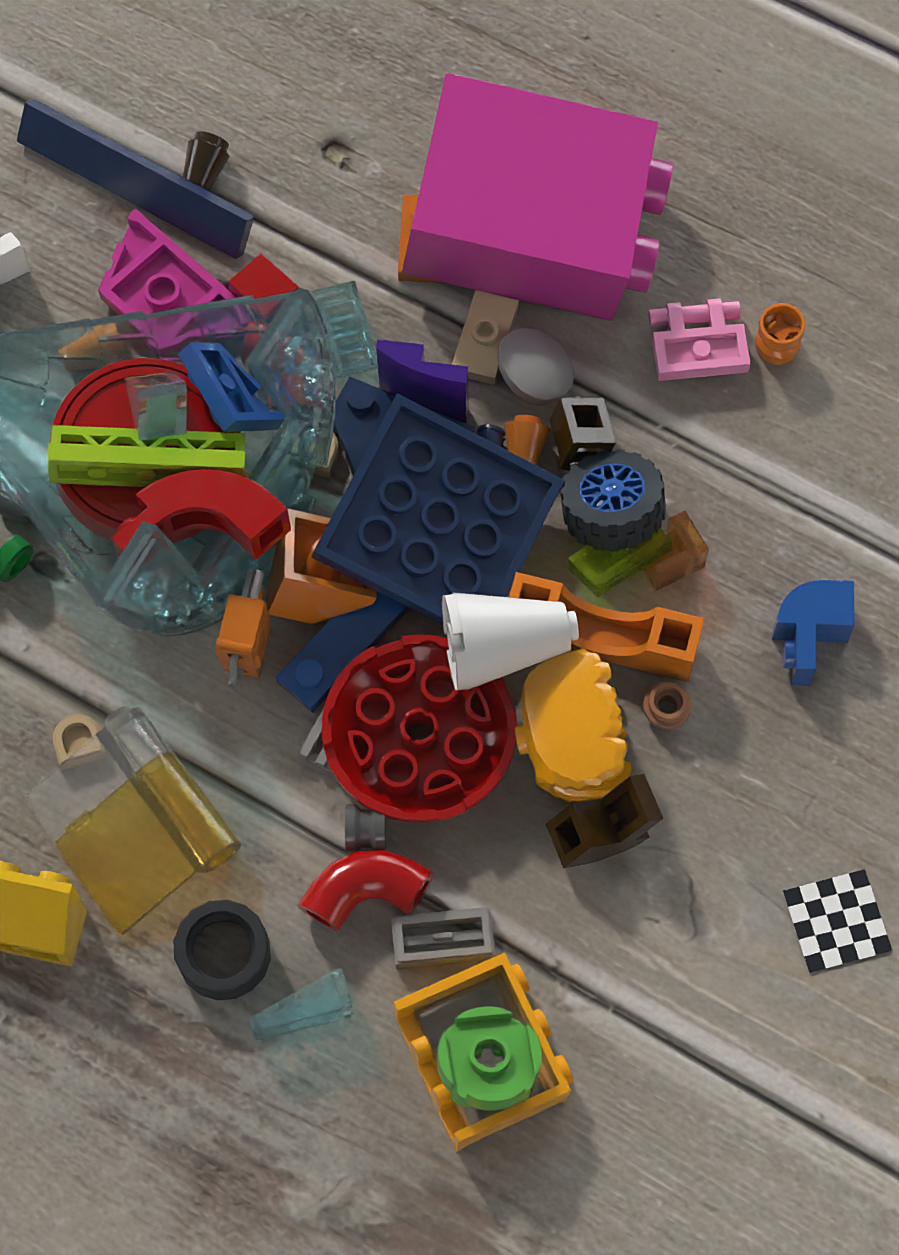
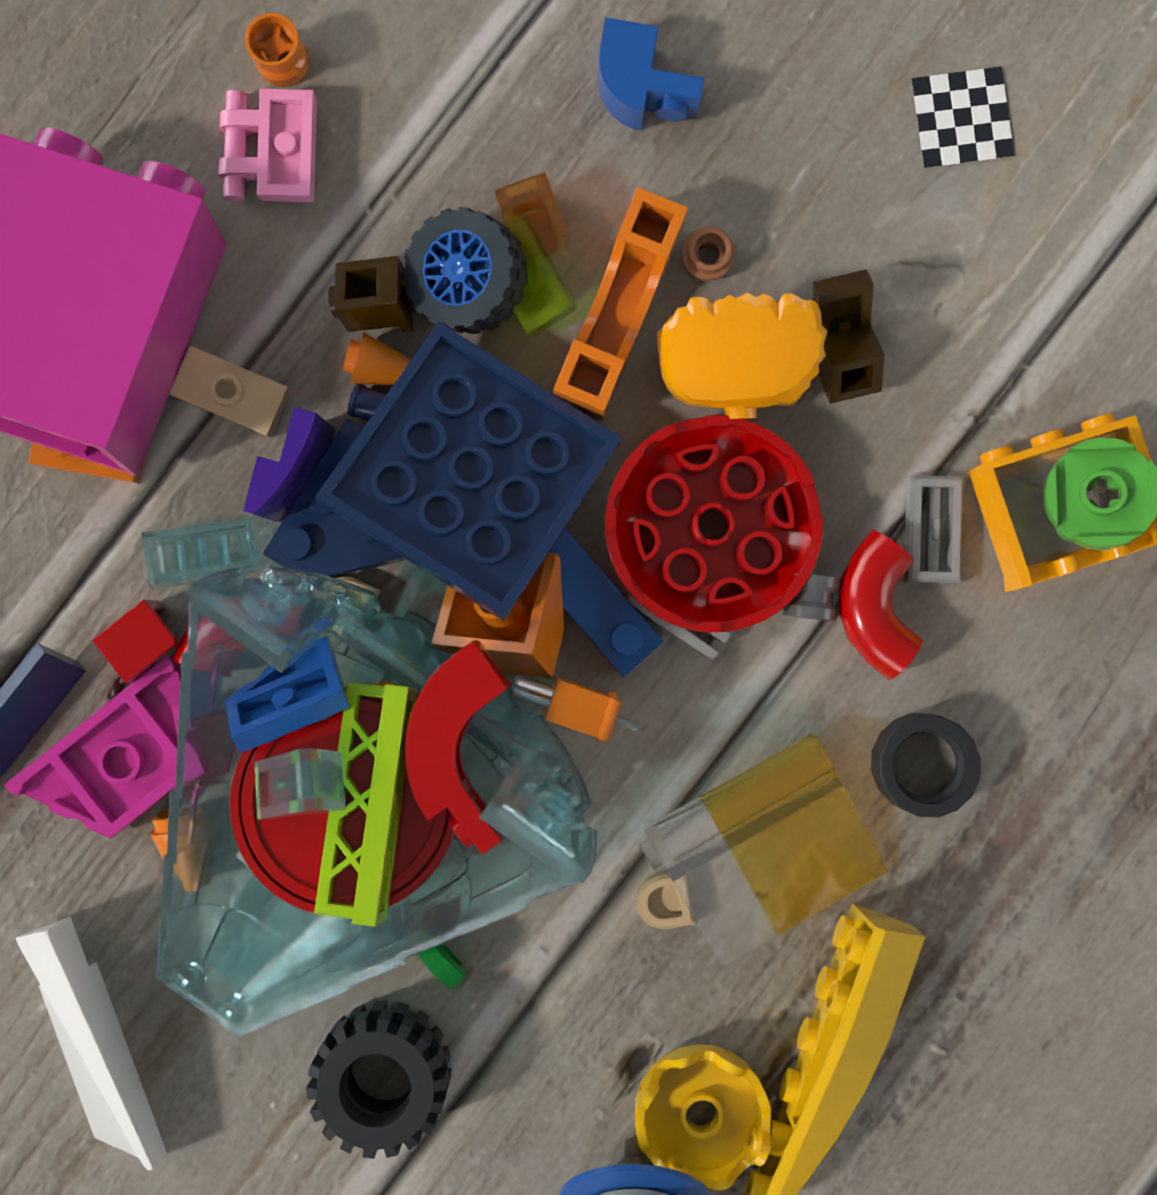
camera: 90 degrees left, 20 degrees up
clear light blue slope [249,968,354,1041] -> none
white cone [442,593,579,690] -> none
light grey hat [497,328,575,406] -> none

